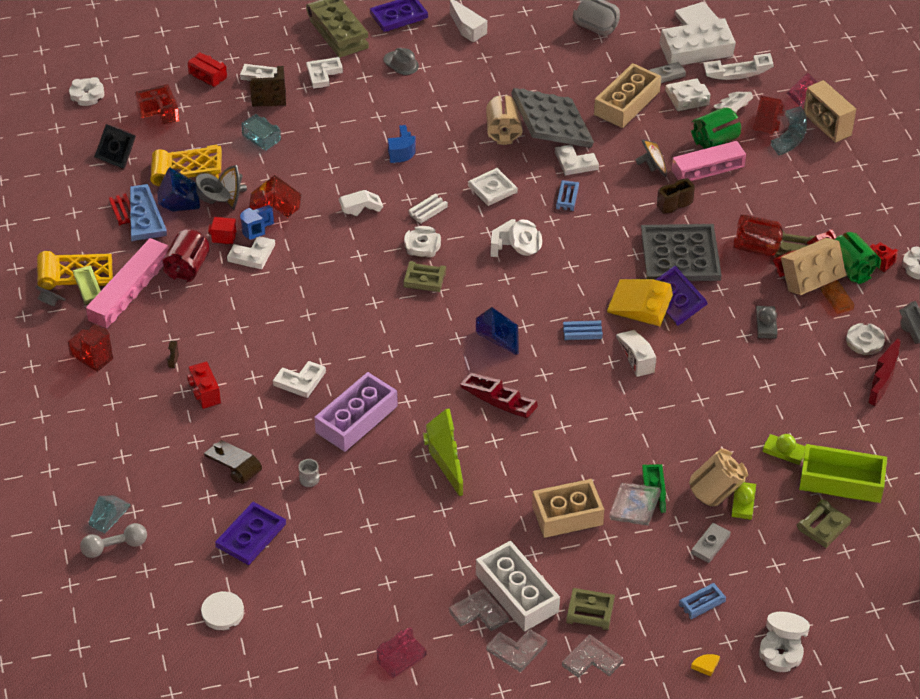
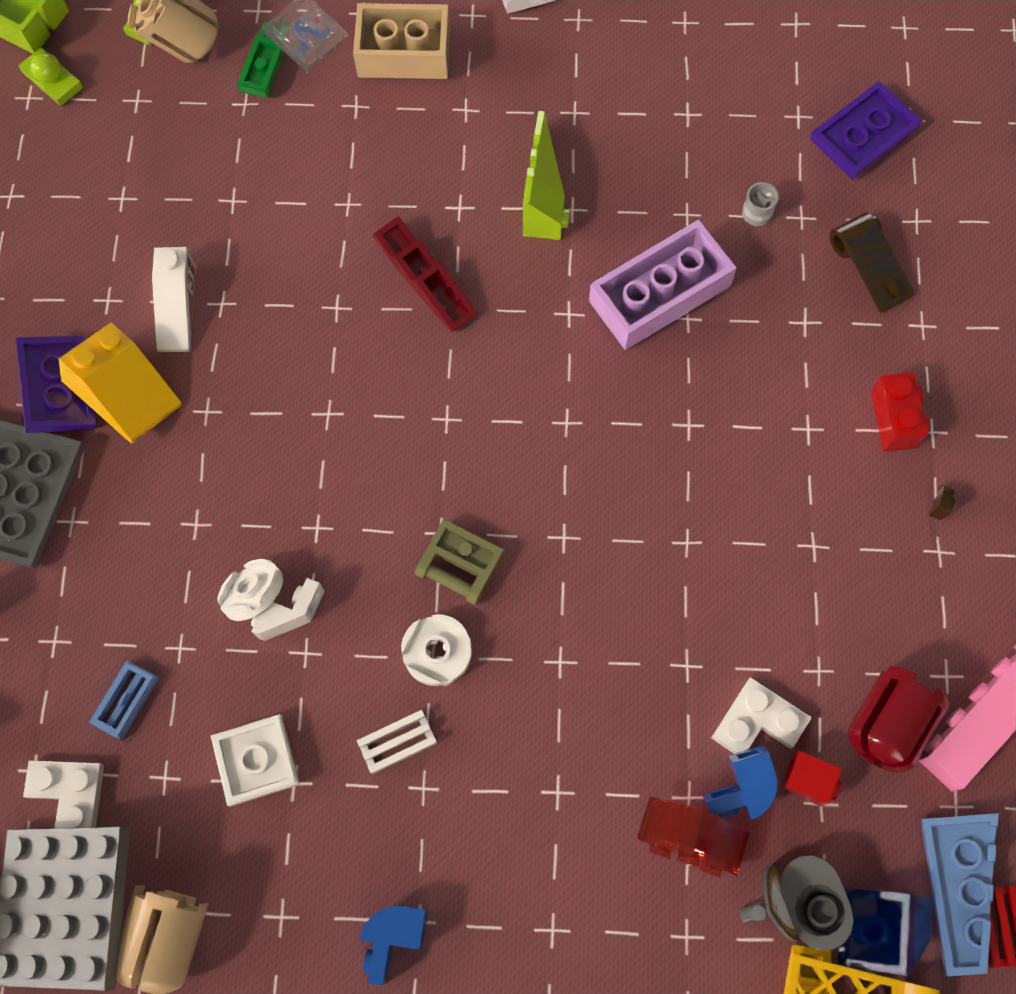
camera: 160 degrees left, 25 degrees up
white tile [201,591,244,630] -> none
white plate [273,361,326,398] -> none
white slope [338,190,383,216] -> none
clear blue slope [476,307,519,355] -> none
medium blue tile [563,321,603,340] -> none

